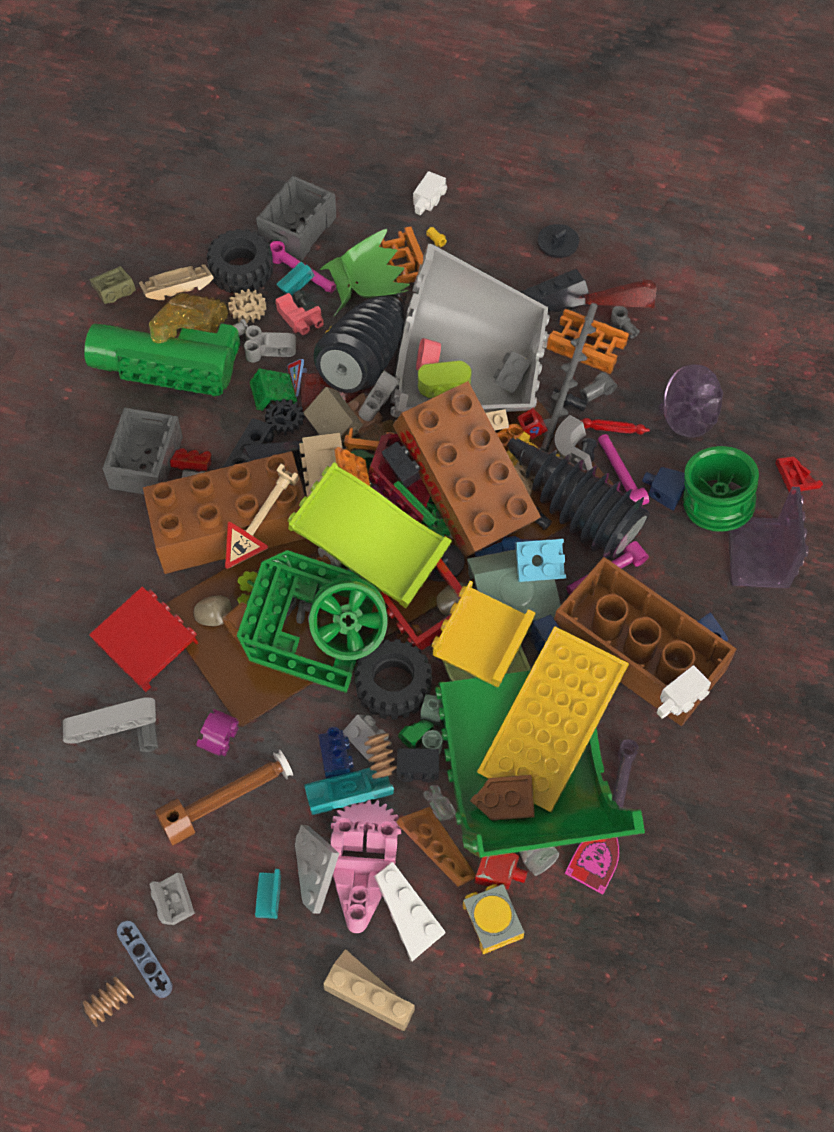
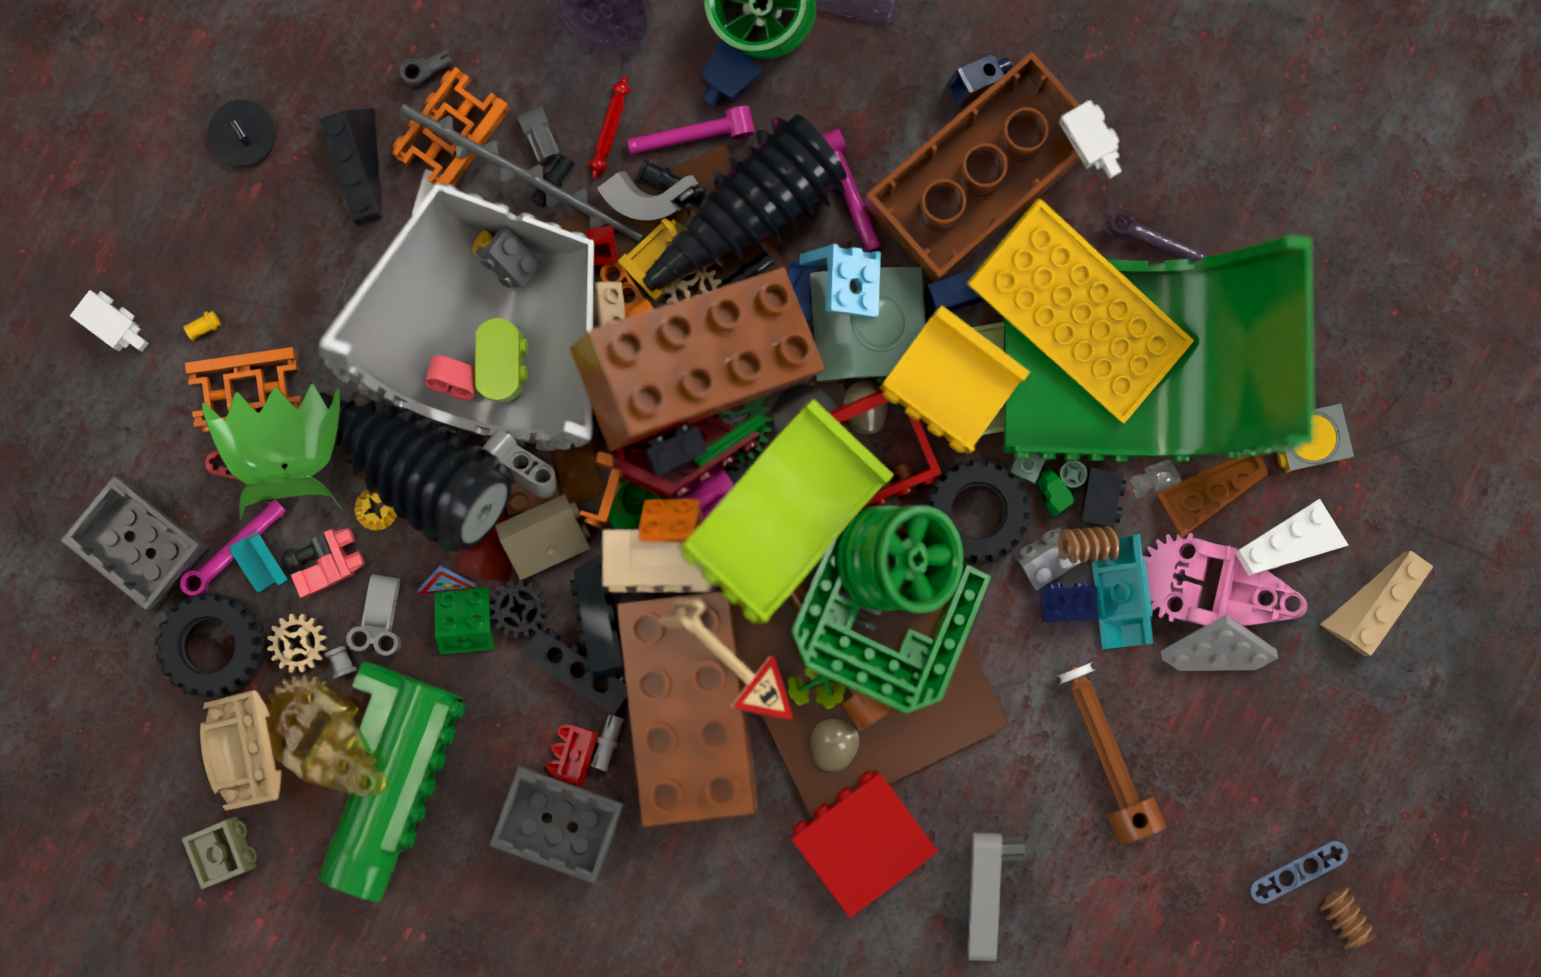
camera: 80 degrees left, 25 degrees up
light grey bracket [150,873,195,925] -> none
magenta brick [197,709,239,756] -> none
teal panel [255,869,281,919] -> none
dark orange tile [470,775,535,821] -> none
clear red wedge [584,280,657,308] -> none

